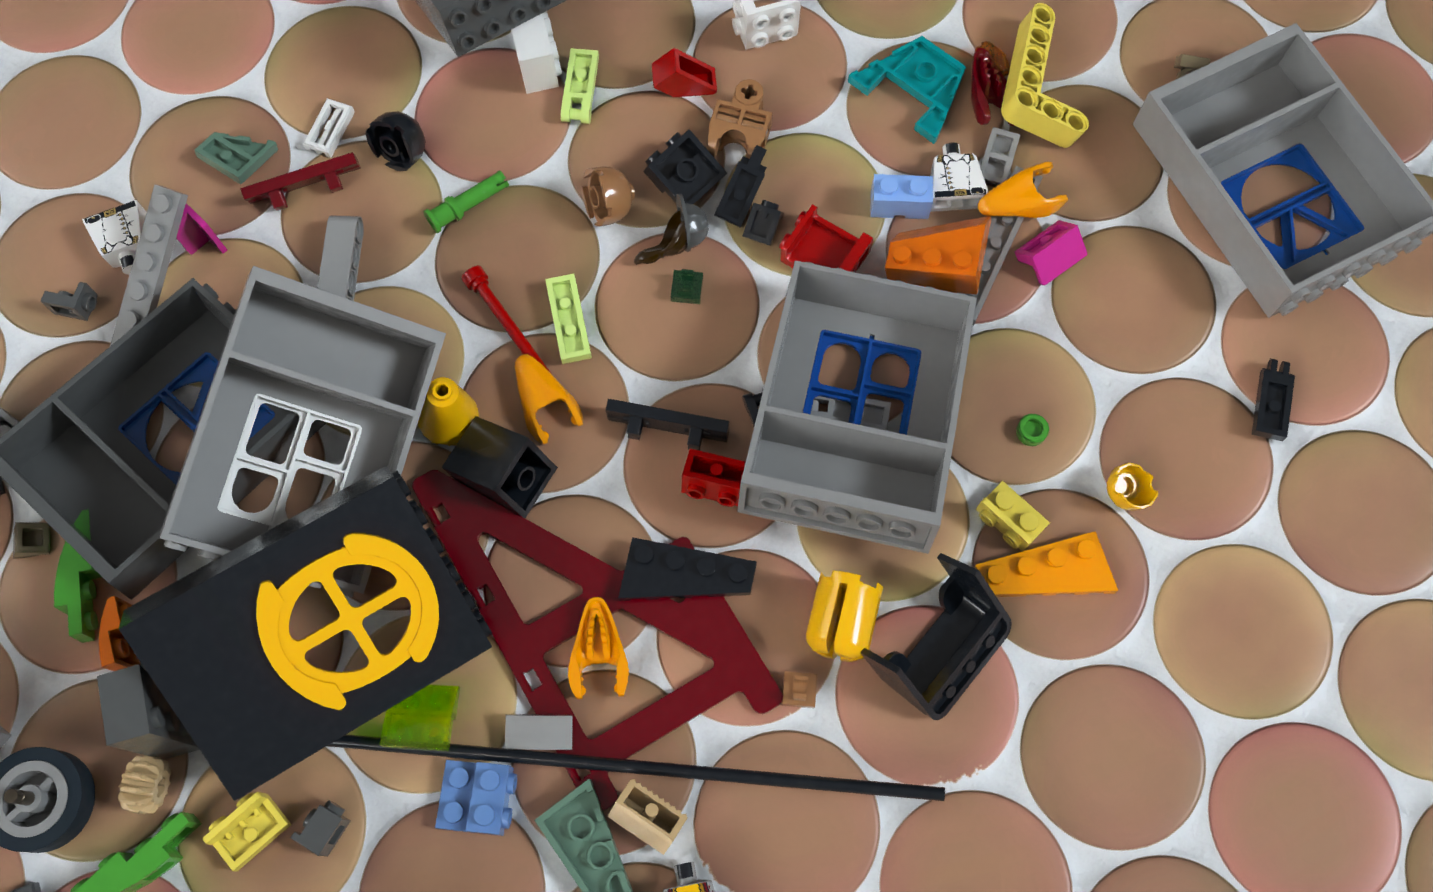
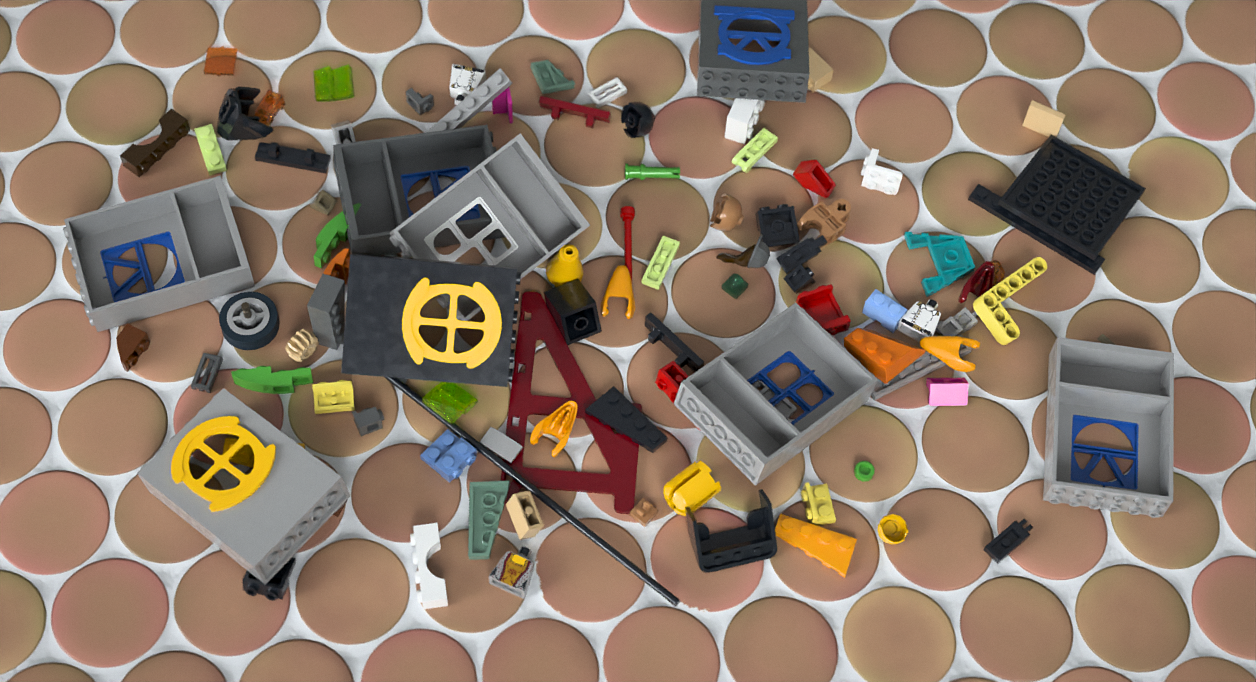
camera: 30 degrees right, 10 degrees down
light grey beam [317,215,364,301] -> none

